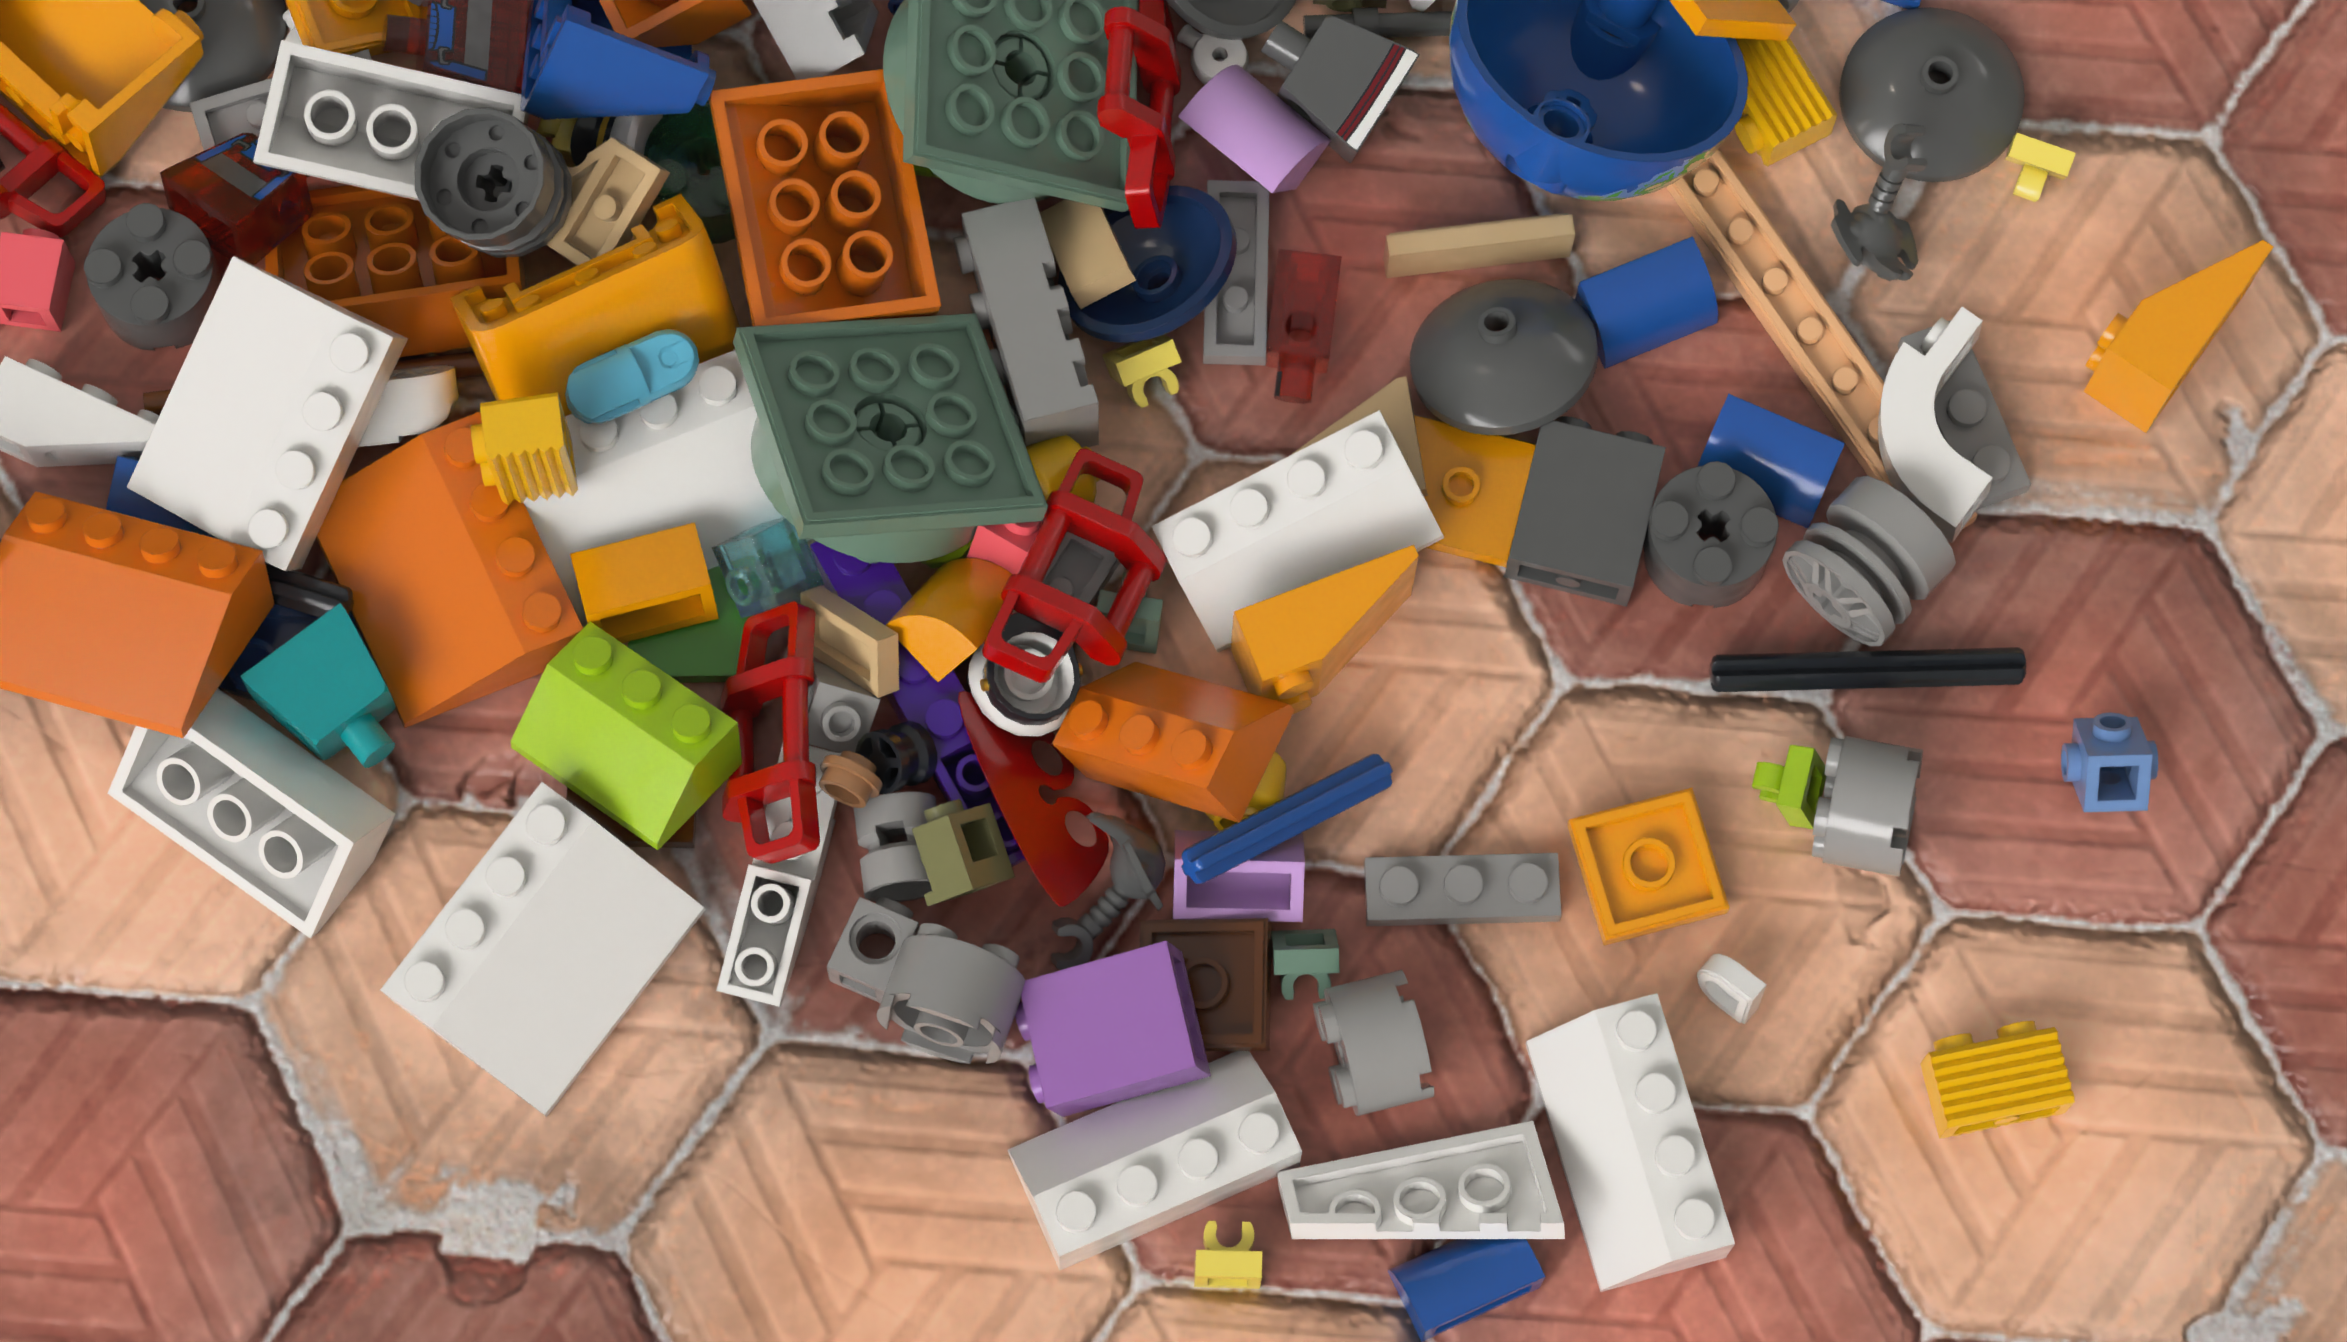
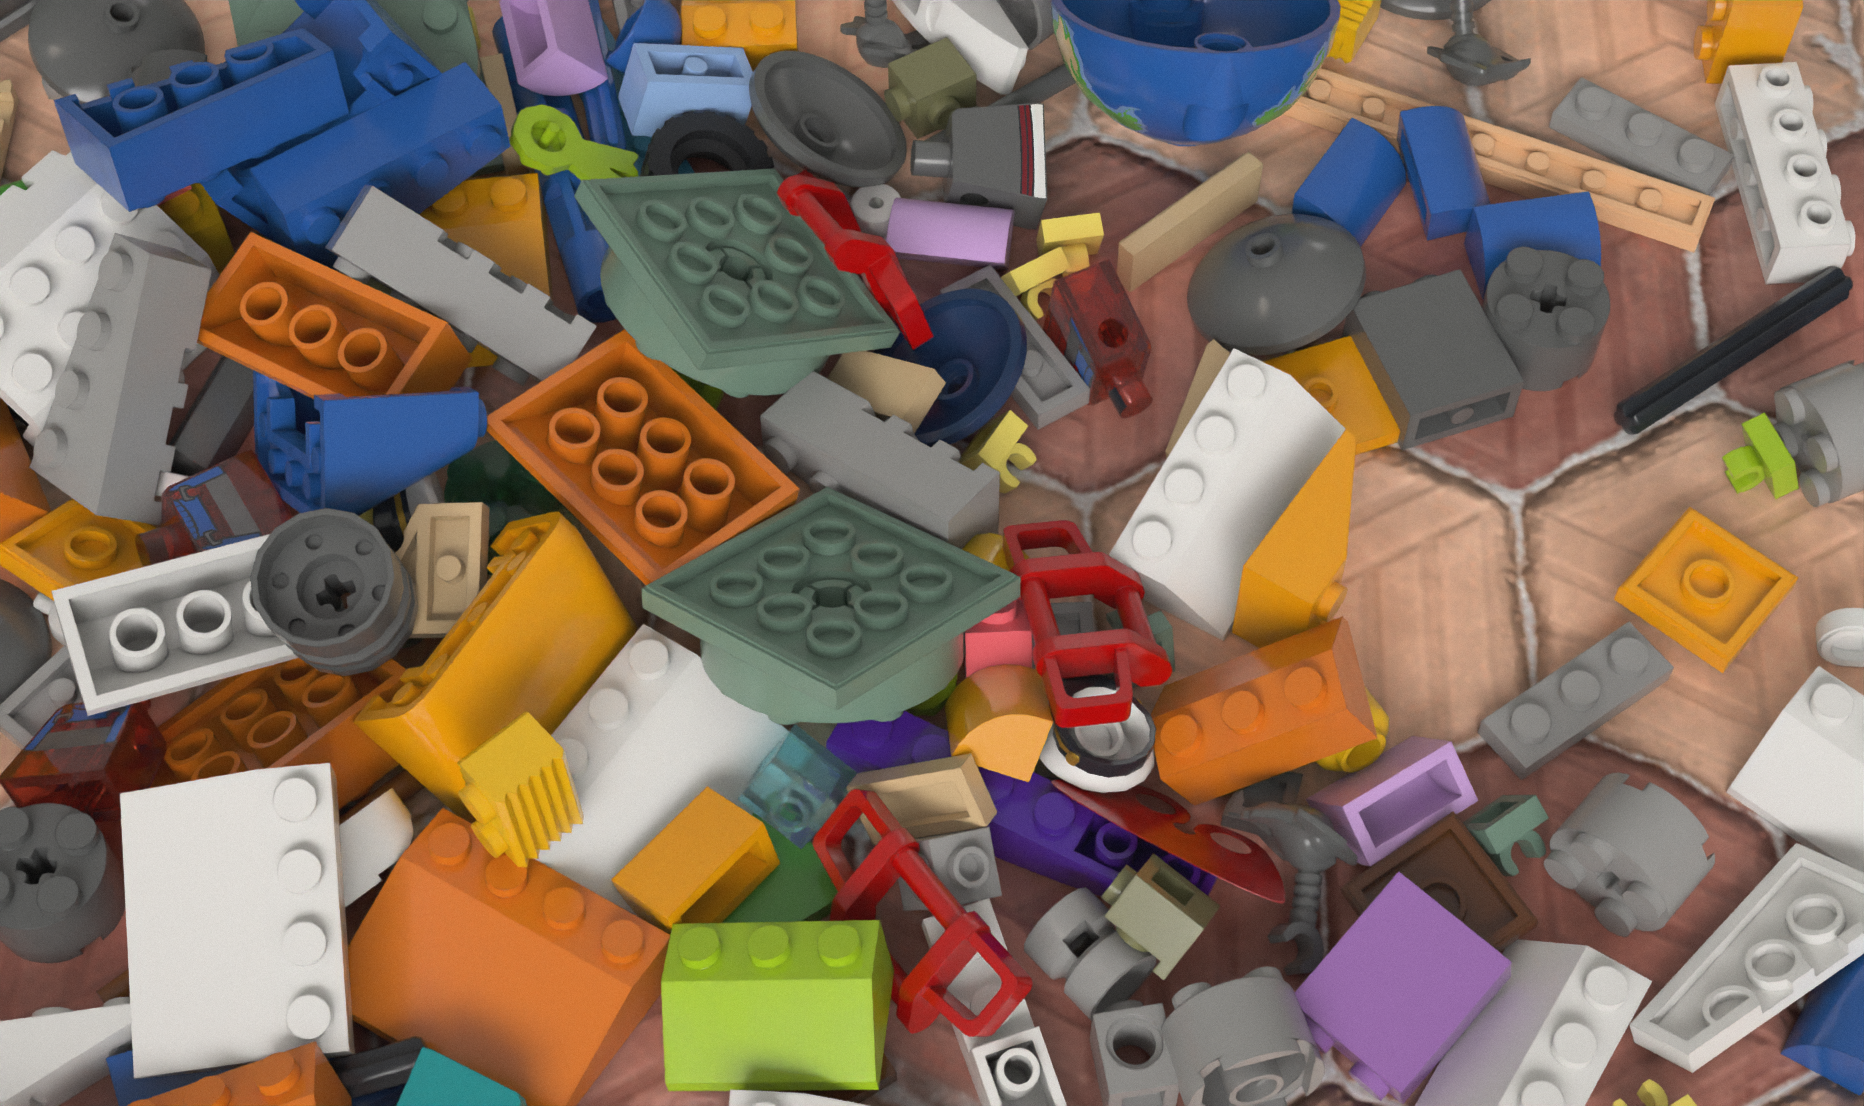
camera: 30 degrees left, 15 degrees down
medium azure arm [565,329,699,424] -> none
medium nougat plate [819,751,883,808] -> none
black wheel [855,721,937,795] -> none
blue axle [1181,754,1393,884] -> none
light grey wheel [1782,476,1956,646] -> none
white arch [1878,307,1993,543] -> none
none -> light yellow tile [1000,246,1072,320]
none -> light yellow tile [1036,212,1104,284]
none -> dark grey tile [1221,772,1303,835]
none -> blue brick [1397,106,1491,241]
none -> white brick [1715,62,1855,285]

